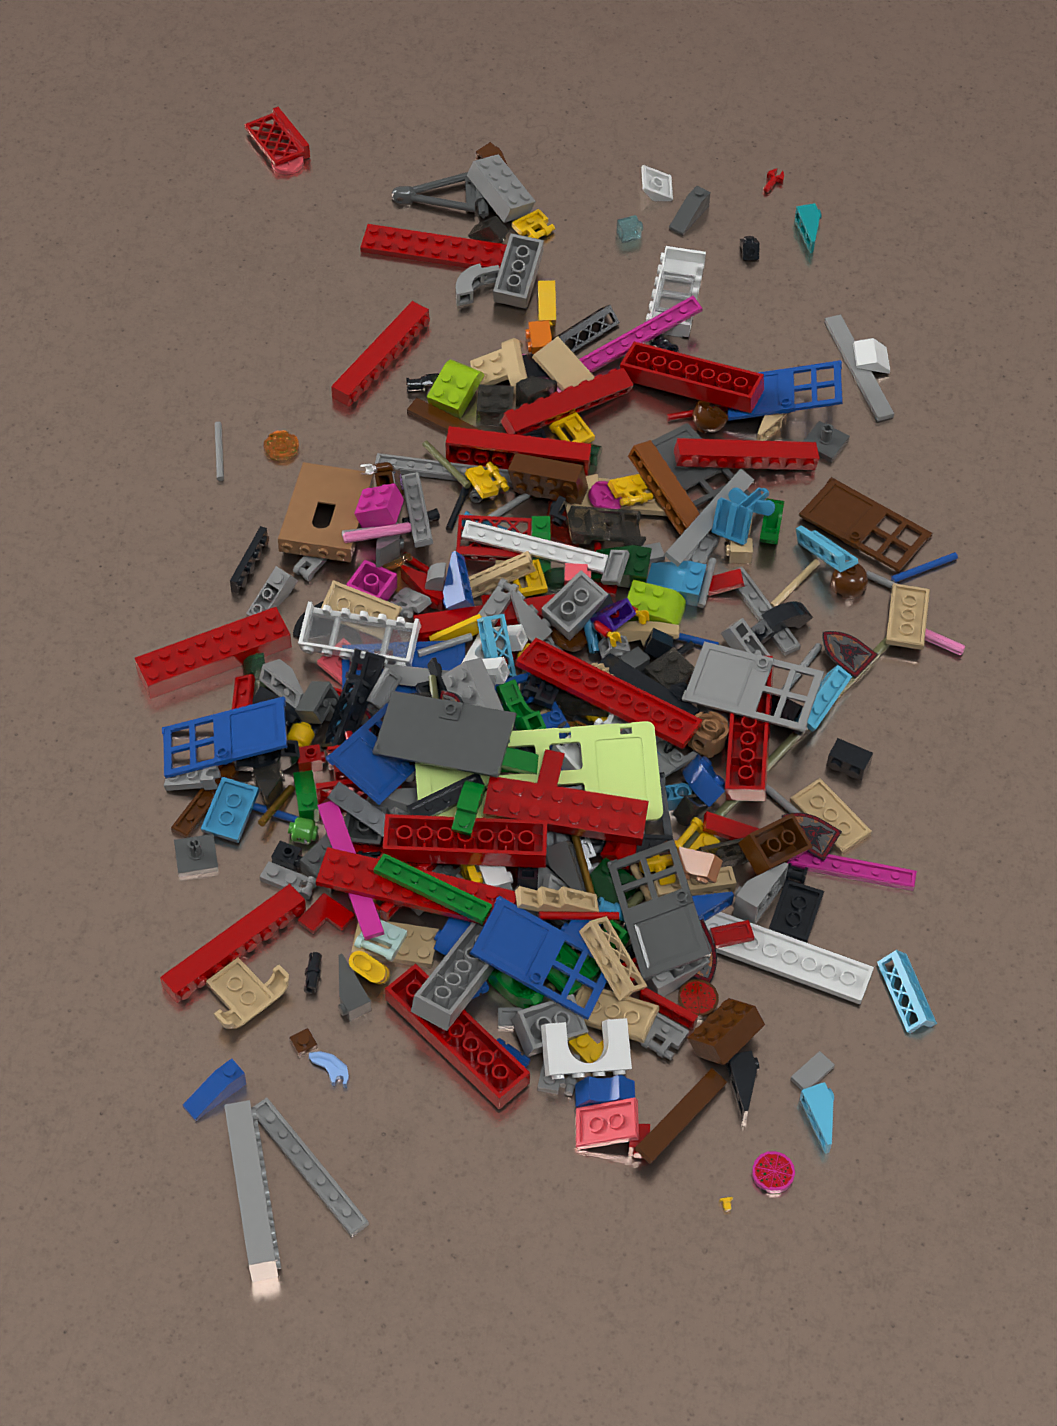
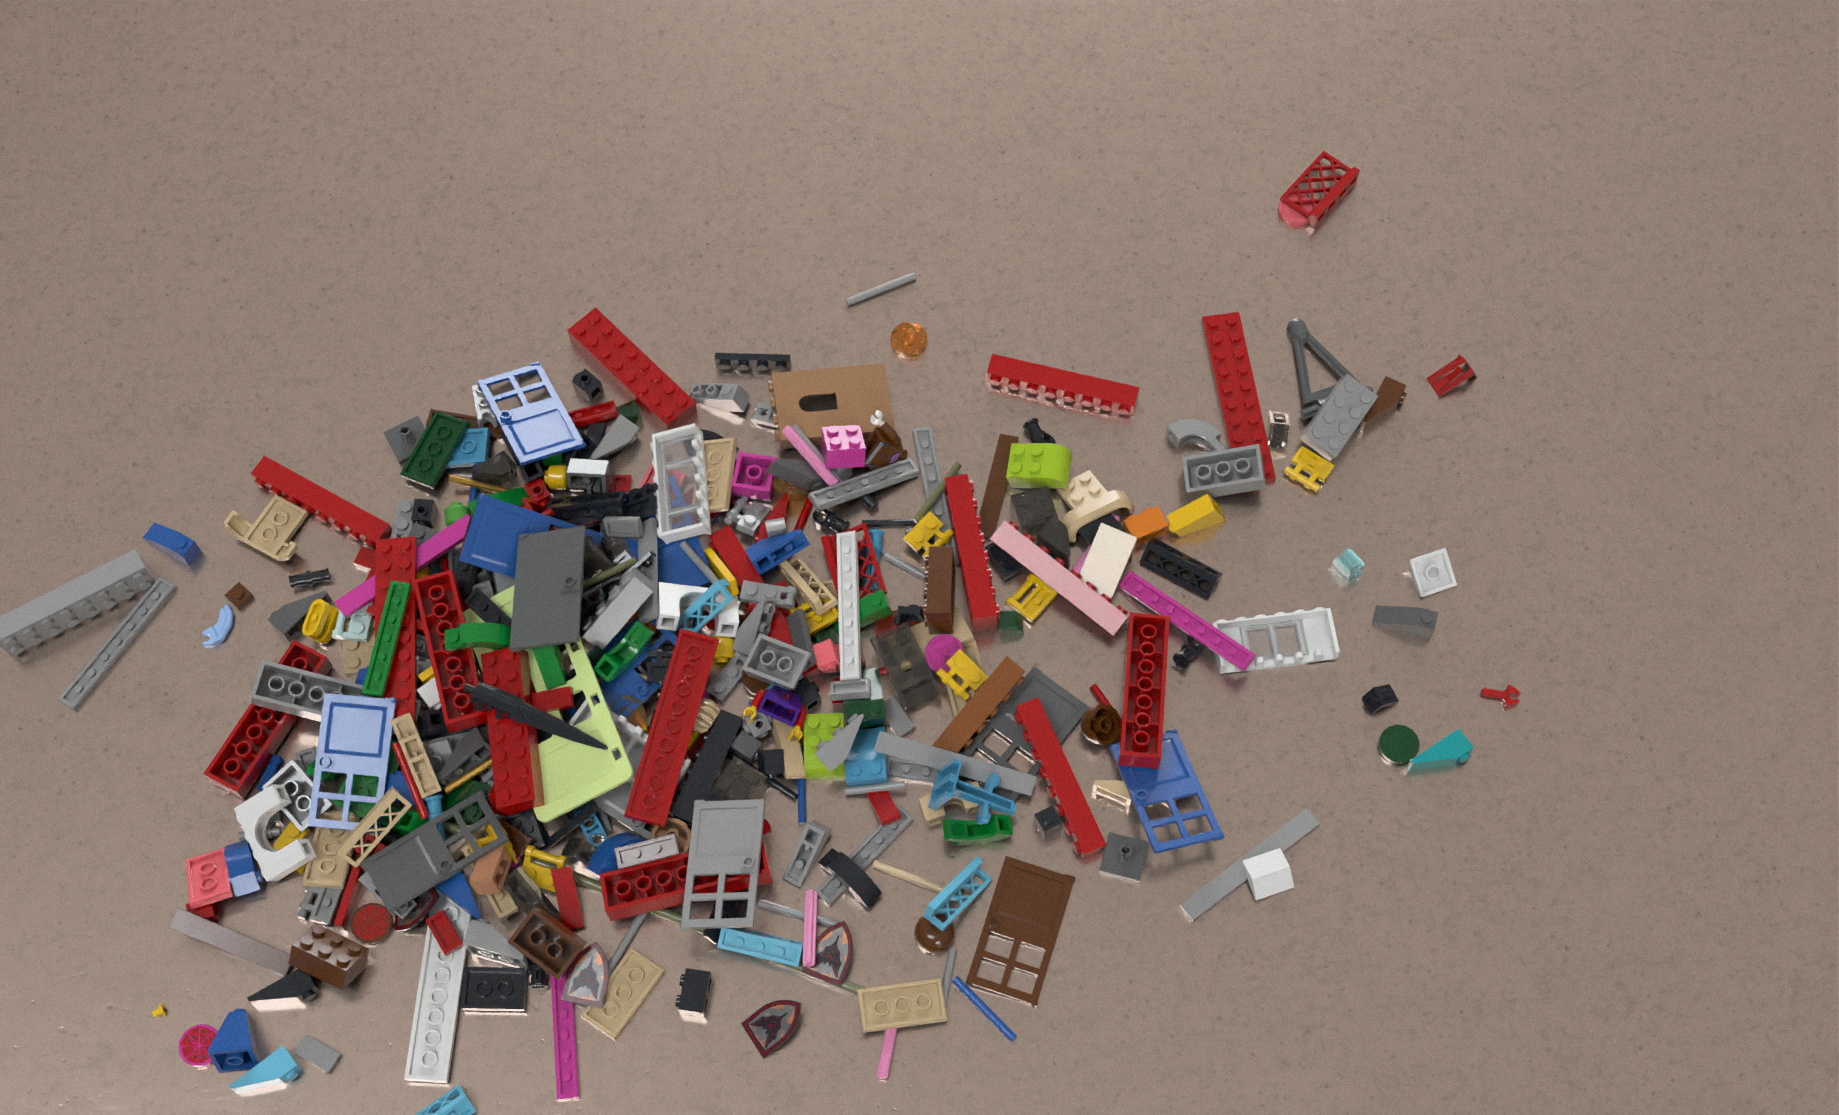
camera: 75 degrees right, 10 degrees up
none -> blue slope [208,1009,261,1073]
none -> dark green tile [400,410,470,489]
none -> black piece [463,681,608,750]
none -> black brick [572,369,604,403]
none -> tile [614,833,680,869]
none -> shield [741,1000,801,1059]
none -> dark grey tile [787,609,817,672]
none -> bright pink axle [803,889,818,968]
none -> black connector [813,509,850,533]
none -> light grey slope [815,713,864,772]
none -> black brick [1034,805,1062,839]
none -> dark green tile [1378,725,1420,765]
none -> red piece [1427,355,1477,397]

